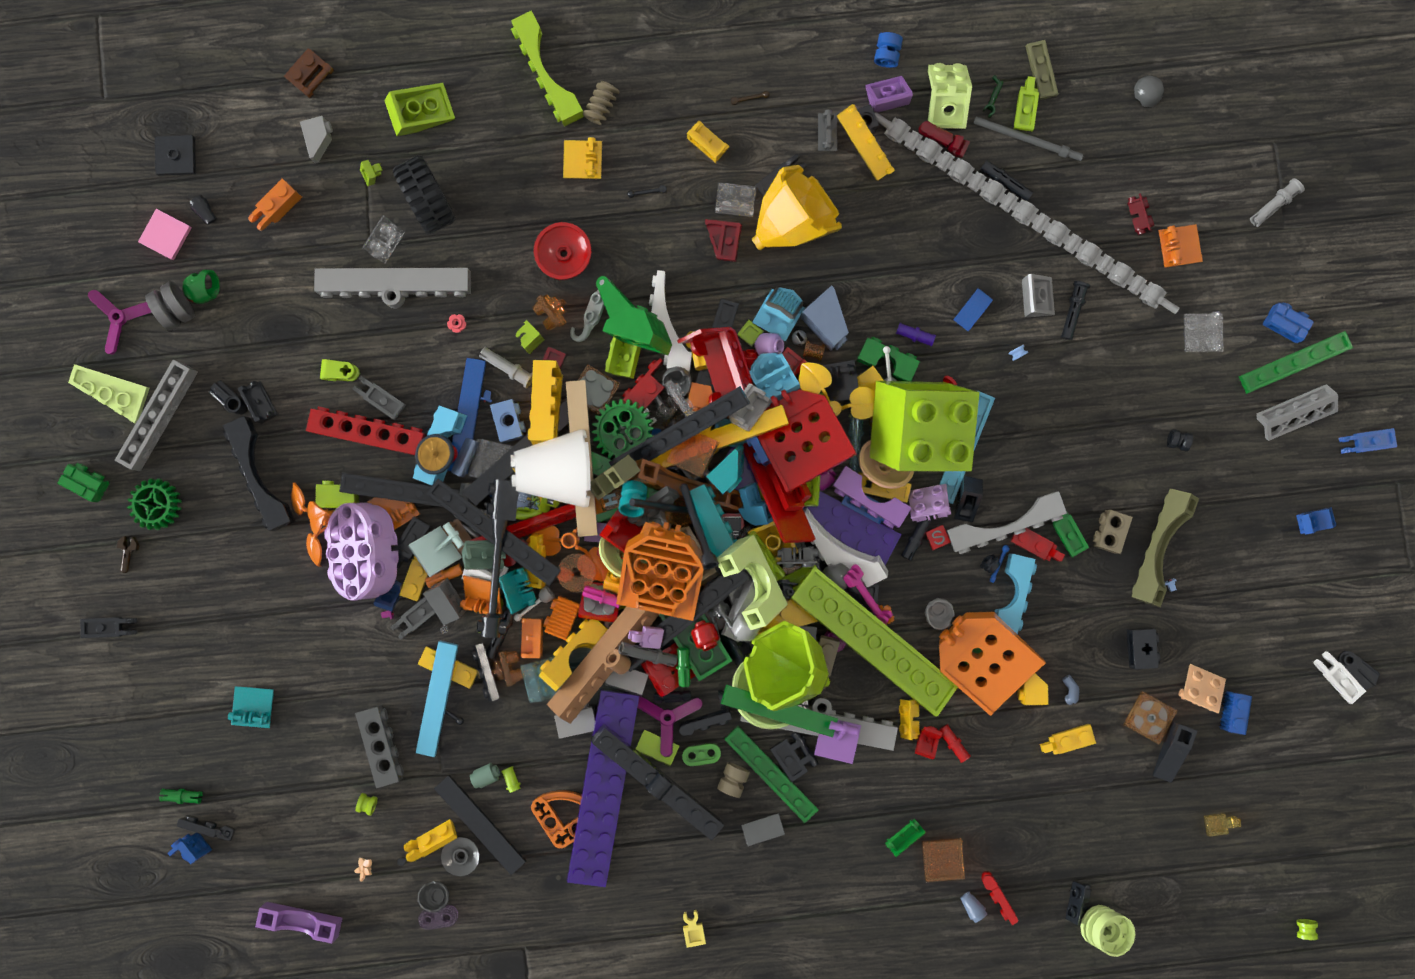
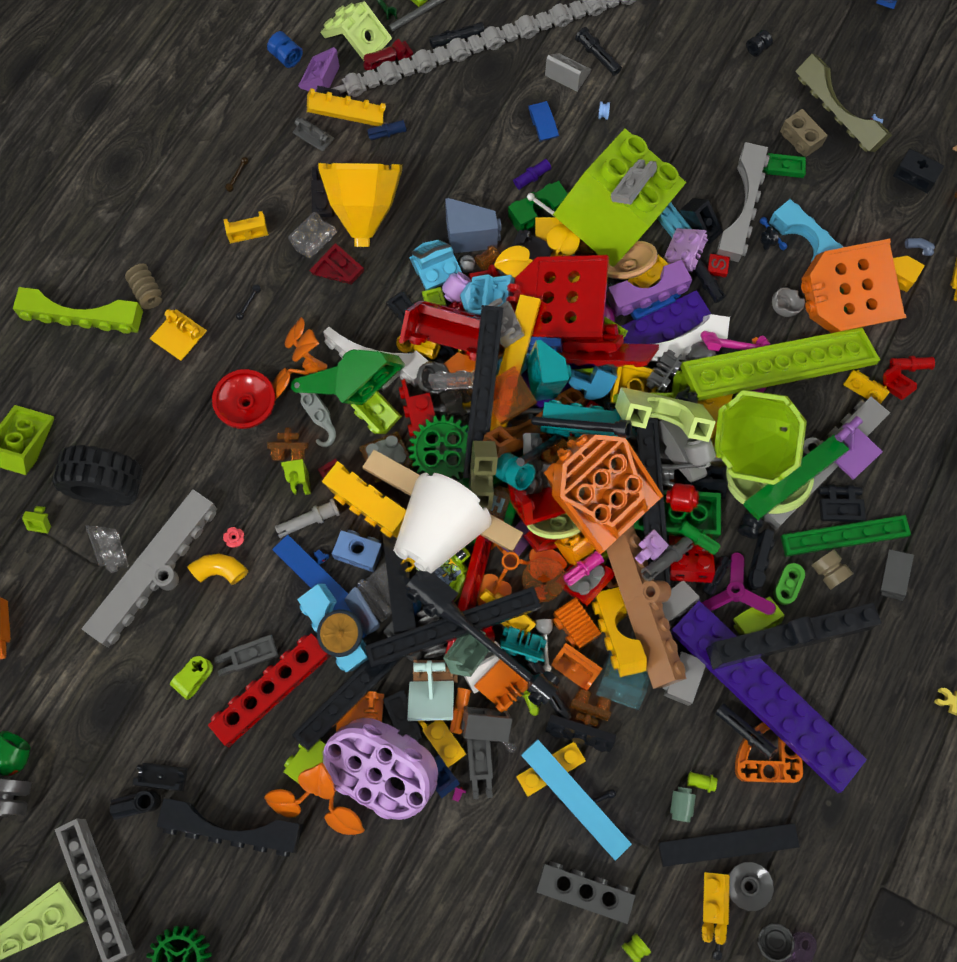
camera: 60 degrees left, 15 degrees down
red hinge [1010,528,1065,562] -> none
none -> yellow cylinder [187,553,248,585]
none -> orange plant [272,317,328,401]
none -> dark blue axle [367,119,406,140]
none -> light grey hinge [611,159,657,205]
none -> black pin [716,704,778,760]

